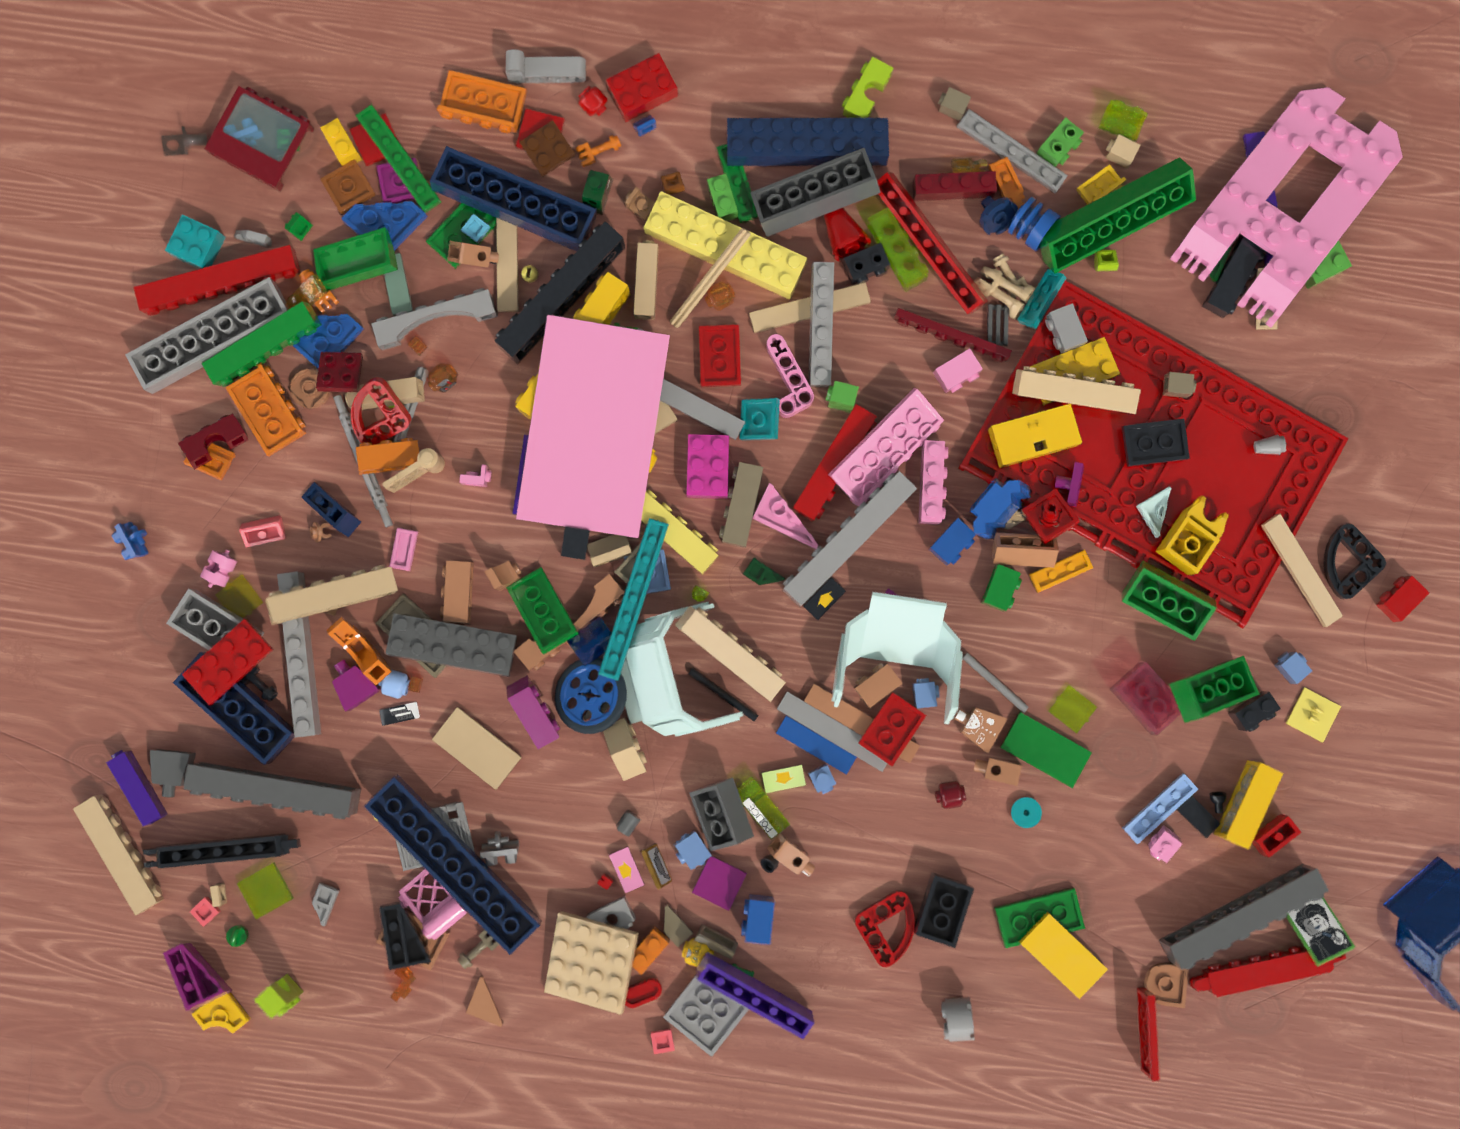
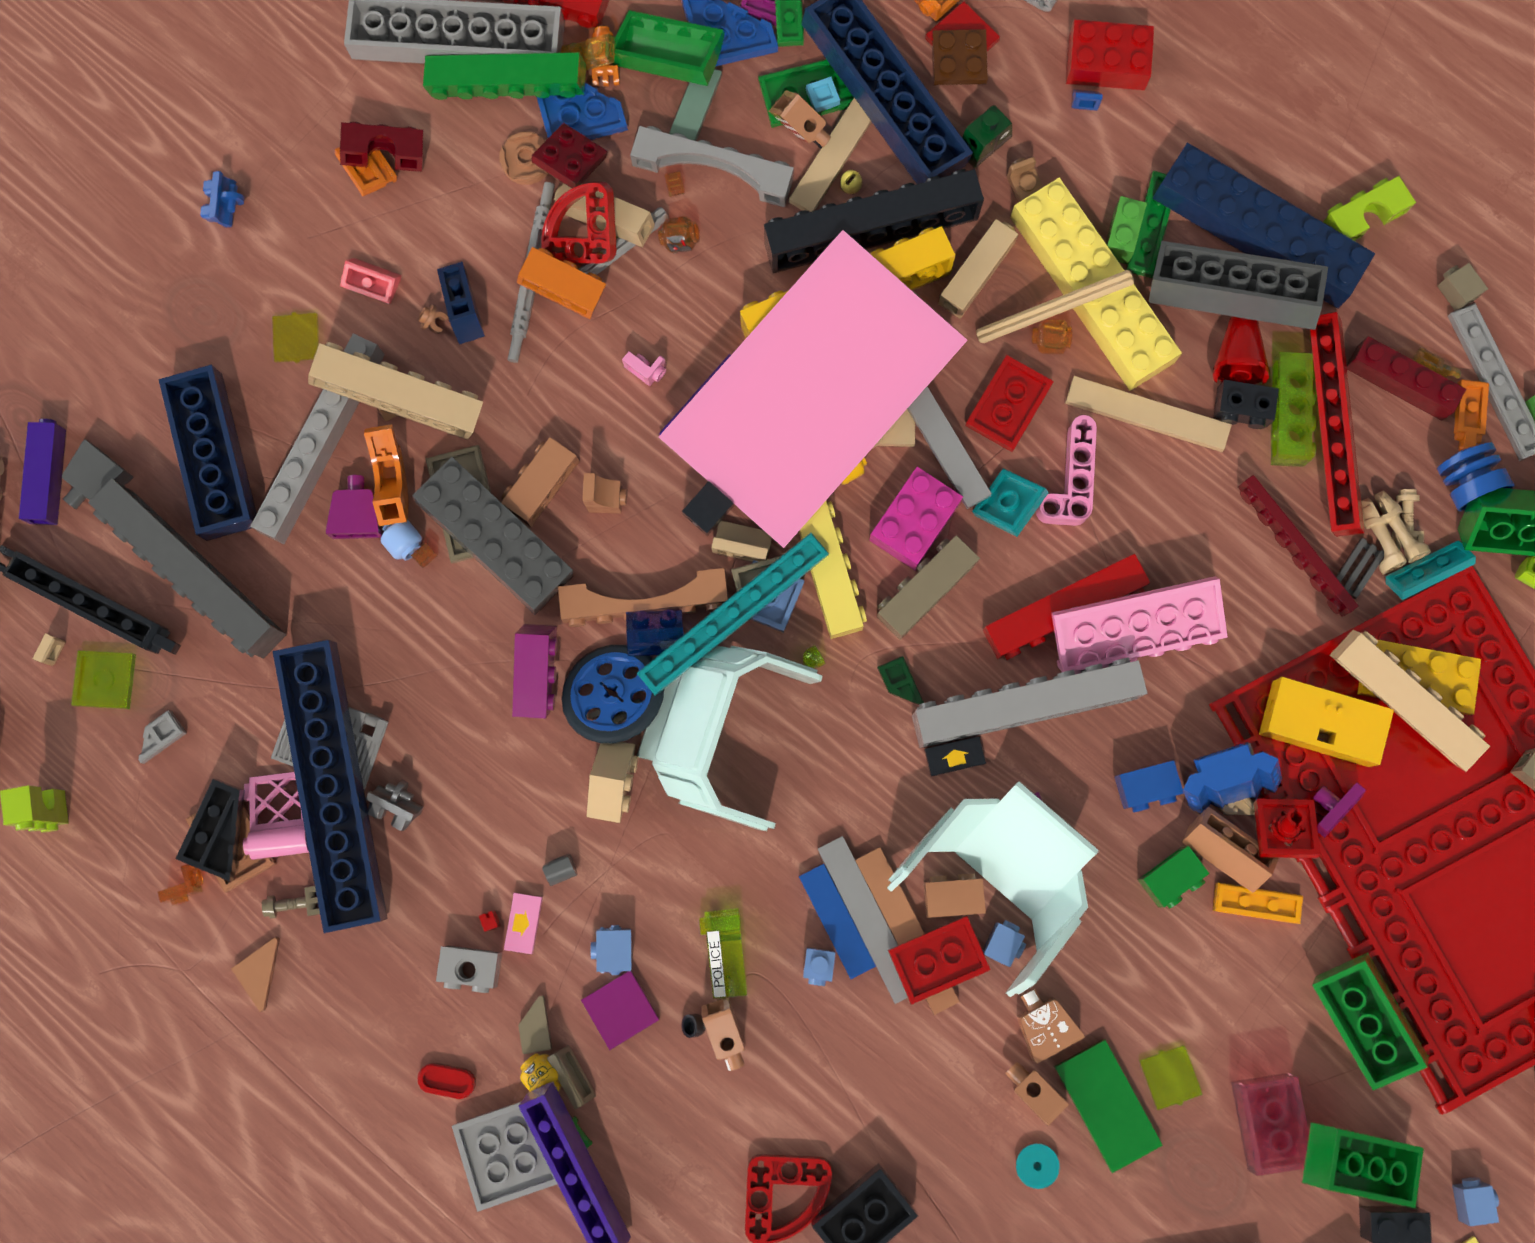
camera: 35 degrees right, 5 degrees down
light grey brick [166,588,265,650] -> none
red plate [182,619,274,705] -> none
coral plate [190,896,221,927] -> none
bright pink wheel [200,550,238,588] -> none
orange bracket [226,363,307,457] -> none
green tile [226,925,249,947] -> none
black hinge [240,666,278,702] -> none
sticker [379,702,420,726] -> none
tan piece [382,448,445,493] -> none
bright pink tile [389,528,418,571] -> none
tan tile [432,707,522,790] -> none
green tile [506,567,579,655] -> none
tan plate [544,911,638,1015] -> none
orange hinge [576,135,622,167] -> none
red head [578,86,608,117] -> none
orange brick [632,926,670,975] -> none
slope [641,844,672,890] -> none
coral plate [651,1028,675,1054] -> none
dark orange tile [660,171,685,195] -> none
tan brick [675,606,786,702] -> none
black bar [688,668,759,722] -> none
dark grey brick [689,777,754,851] -> none
blue brick [741,894,775,945] -> none
bright pink wing [752,483,818,549] -> none
yellowish green tile [762,765,806,793] -> none
light grey brick [808,262,834,387] -> none
bright green brick [825,381,859,413] -> none
bright pink brick [918,440,948,525] -> none
bright pink brick [933,349,982,393] -> none
dark red head [935,781,966,809] -> none
light grey bar [962,653,1029,713] -> none
dark blue tile [979,196,1018,235] -> none
light grey brick [1045,303,1088,354] -> none
black plate [1122,419,1190,467] -> none
light aqua tile [1136,486,1171,538] -> none
yellow brick [1155,496,1228,575] -> none

